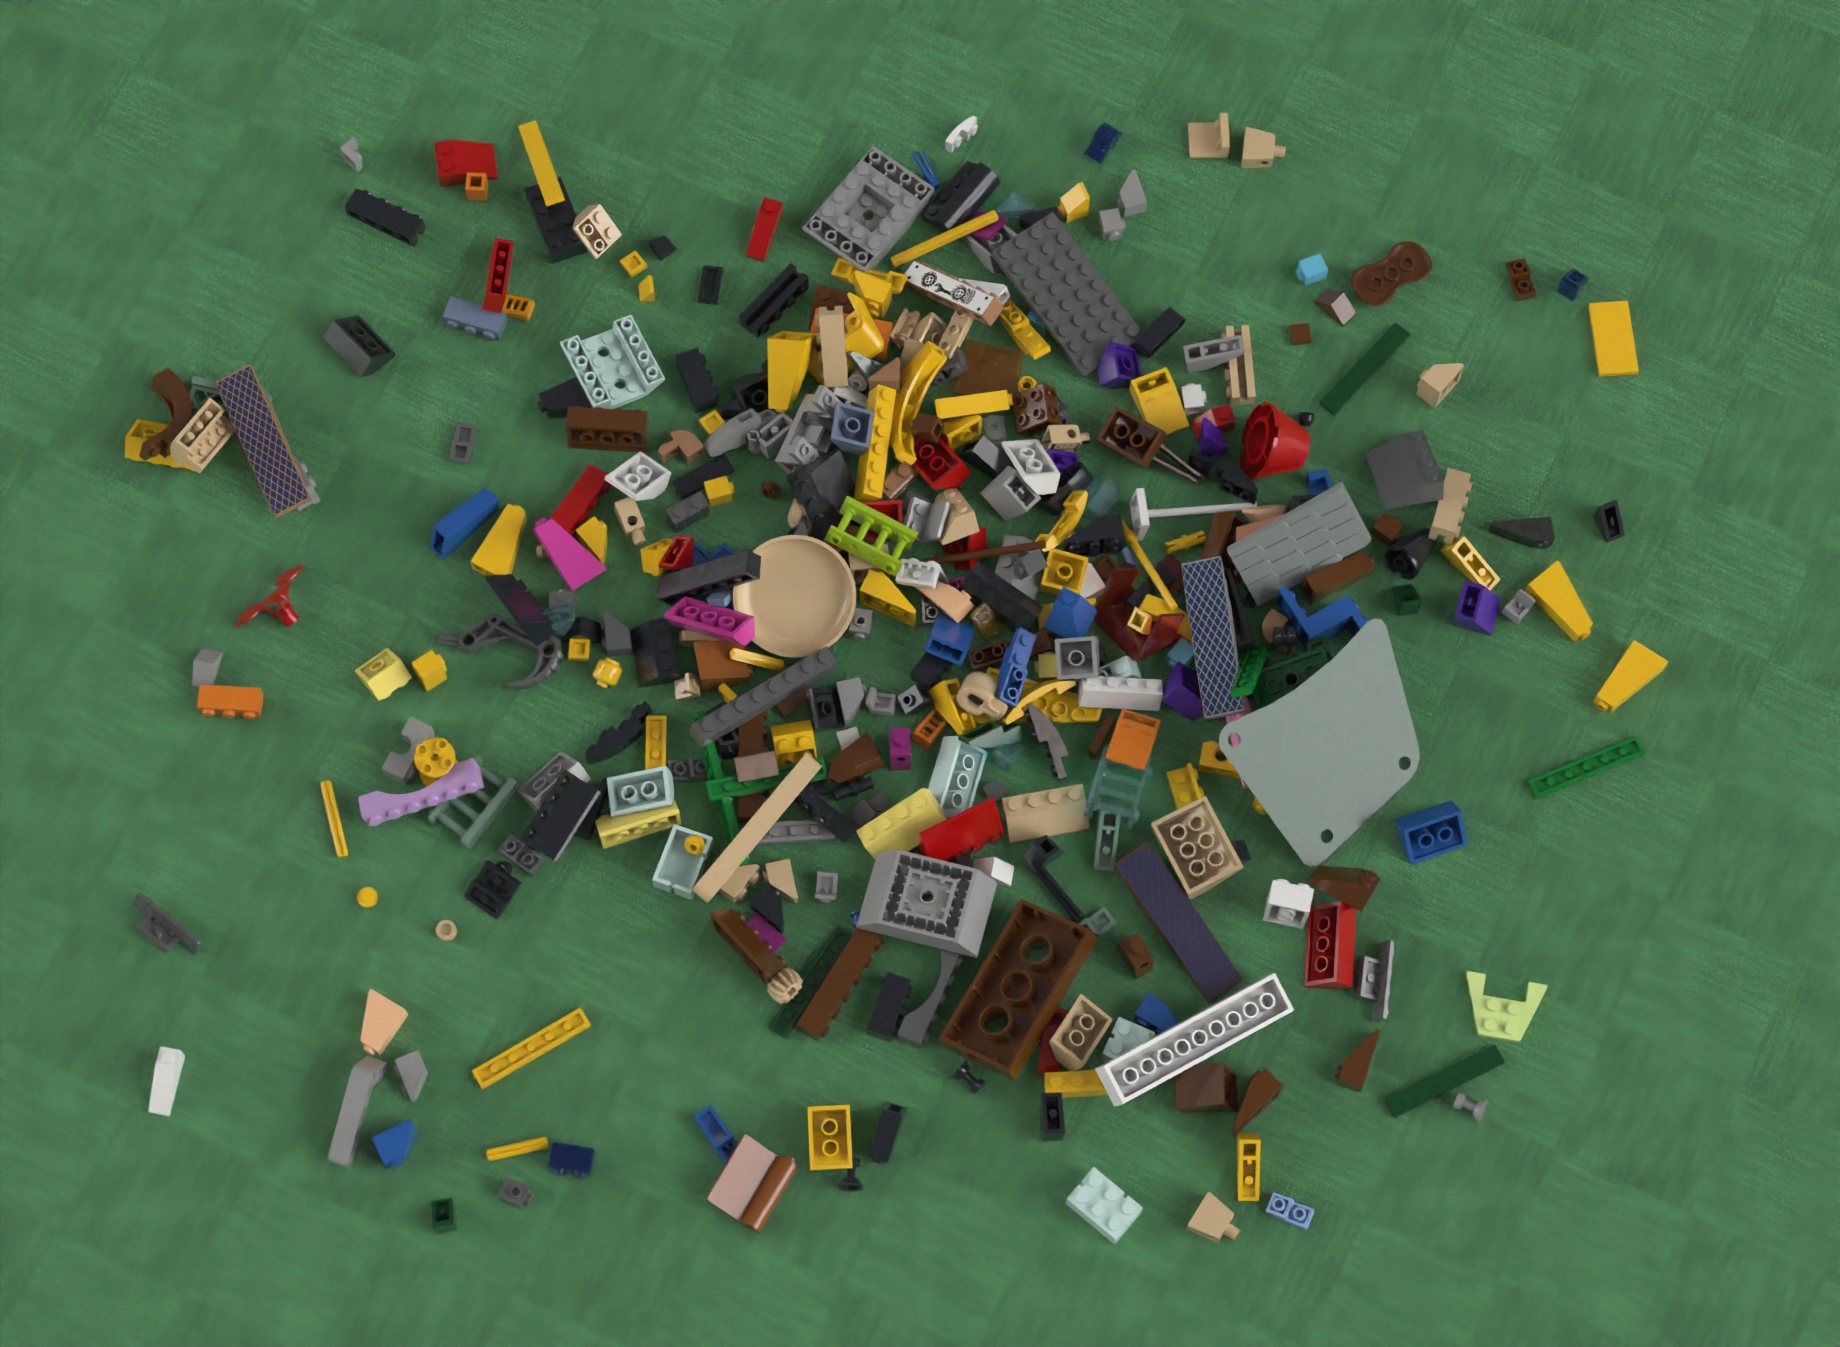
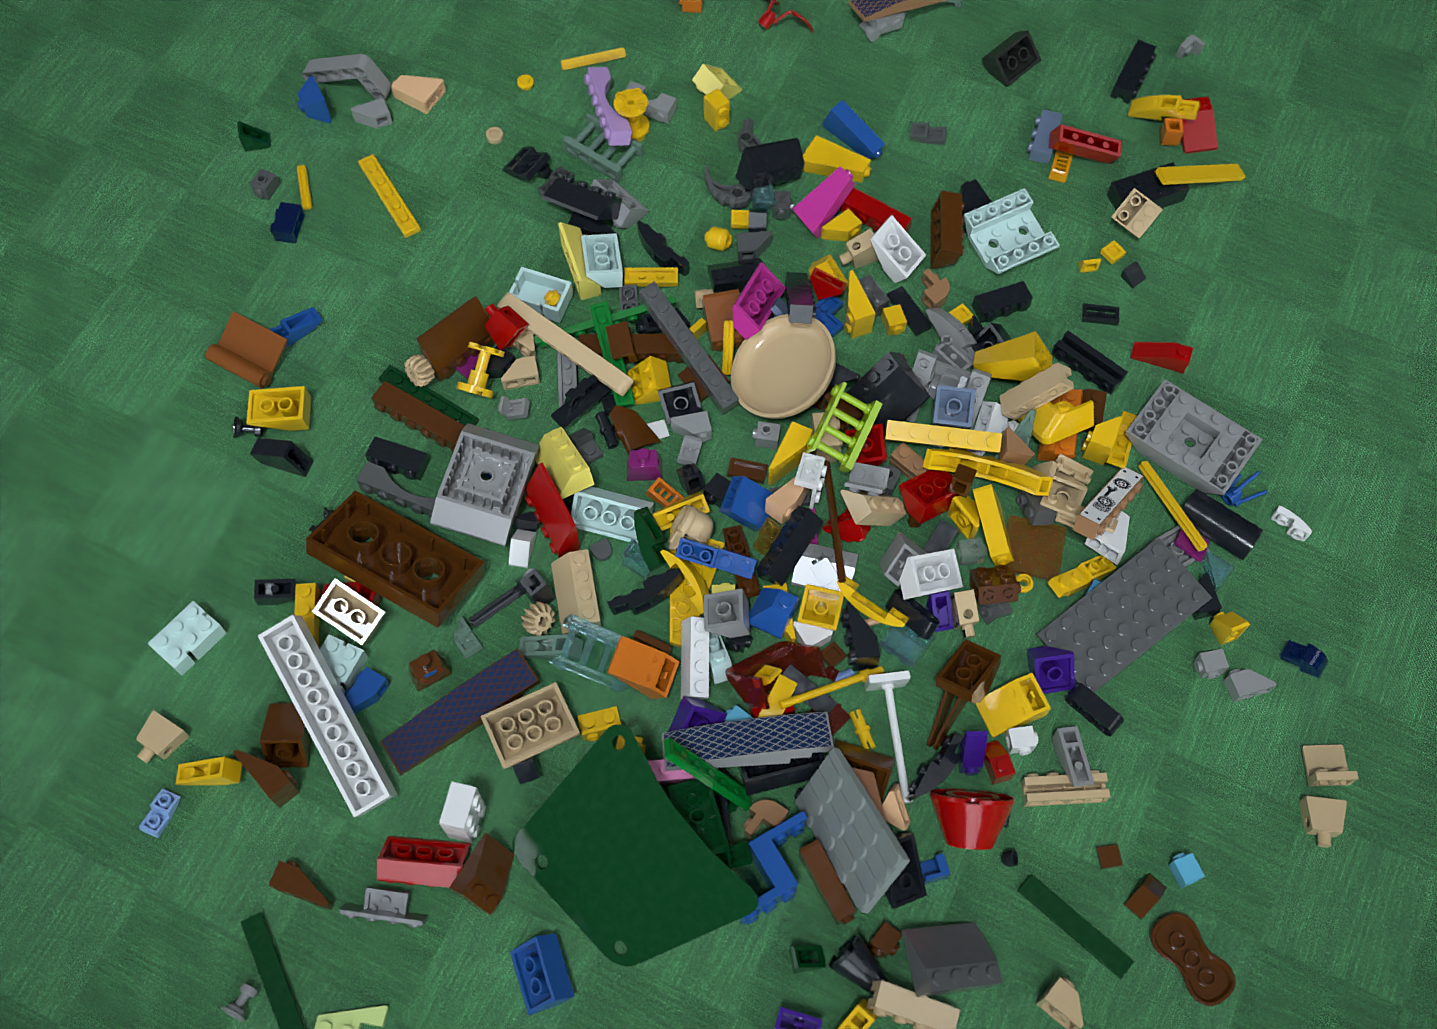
camera: 90 degrees right, 5 degrees down
black wheel [1273,626,1296,647] -> none
none -> yellow piece [456,342,504,398]
none -> red torso [485,303,529,351]
none -> tan gear [521,601,556,636]
none -> reddish brown tile [727,457,768,484]
none -> yellow slope [844,270,876,339]
none -> yellow slope [1128,95,1200,120]

